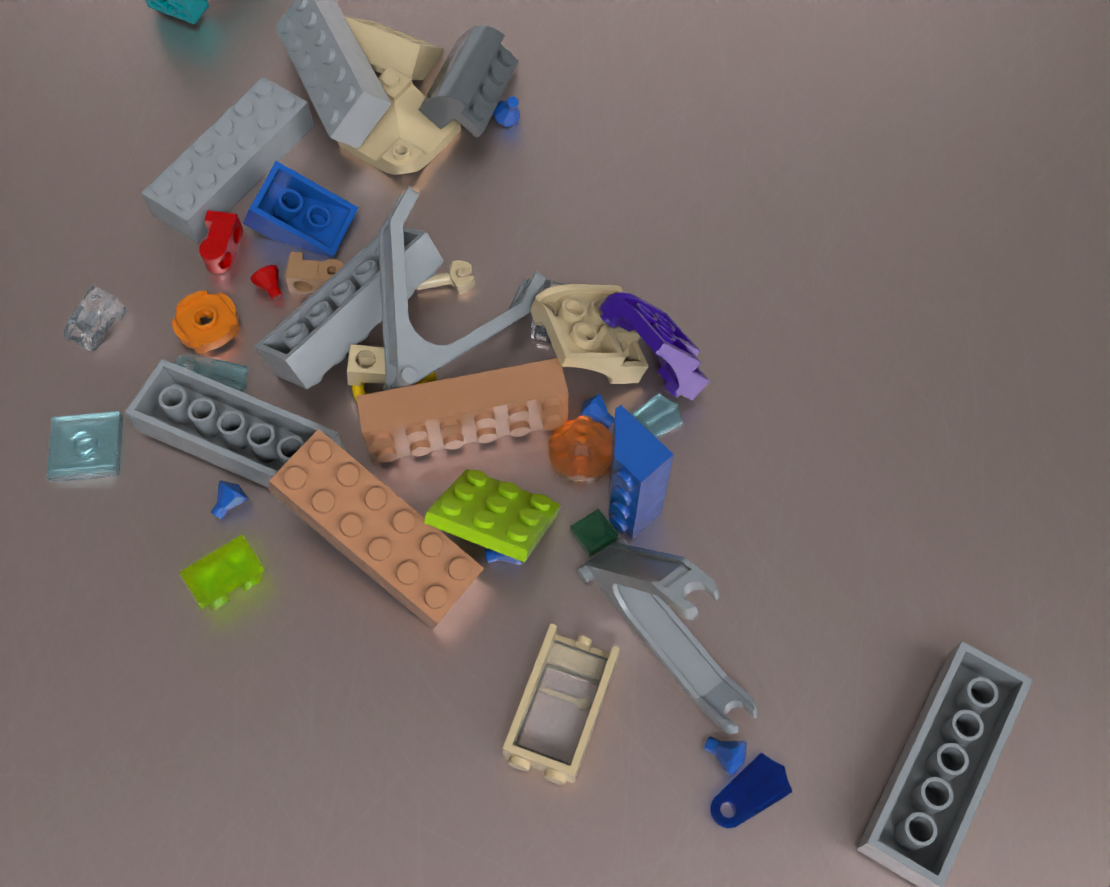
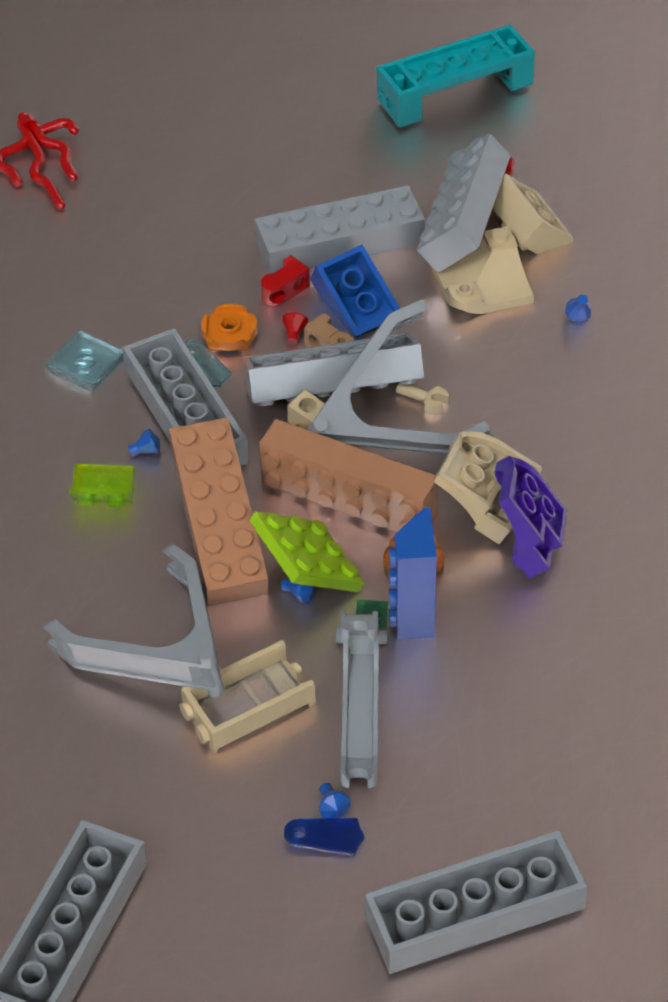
camera: 40 degrees right, 15 degrees down
clear leg [64,285,128,351] -> none
dark grey brick [418,25,519,138] -> none
blue rock [579,393,614,430] -> none
clear light blue piece [611,393,683,441] -> none
none -> light grey piece [43,544,224,697]

